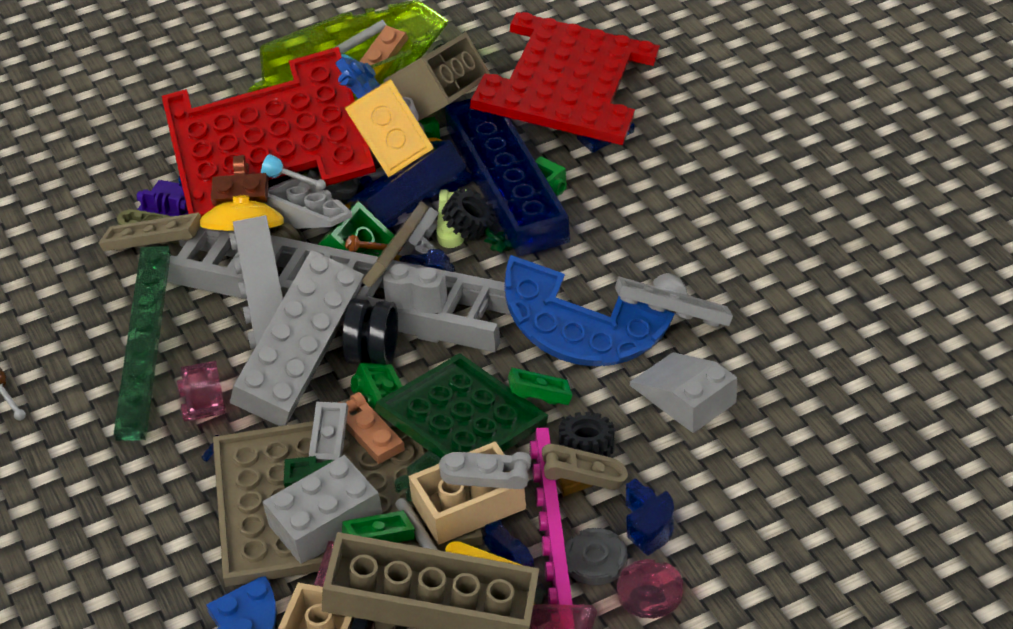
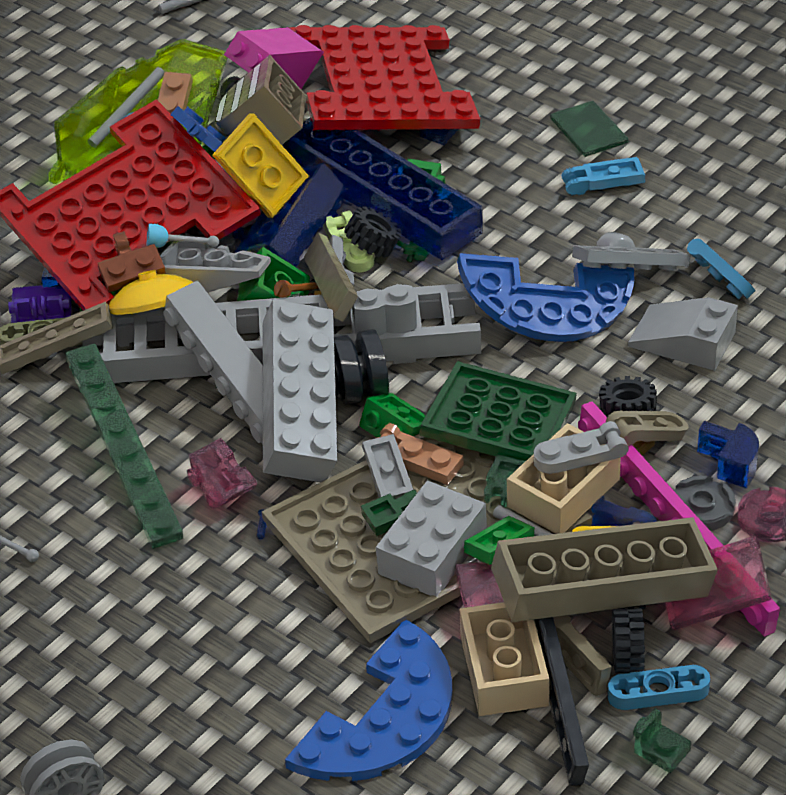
camera: 25 degrees left, 0 degrees up
clear blue plate [399,249,455,272] -> none
green plate [508,367,573,405] -> none
none -> dark pink slope [224,27,324,89]
none -> clear green piece [550,100,628,157]
none -> dark azure hinge [561,157,645,196]
none -> dark azure plate [687,239,756,299]

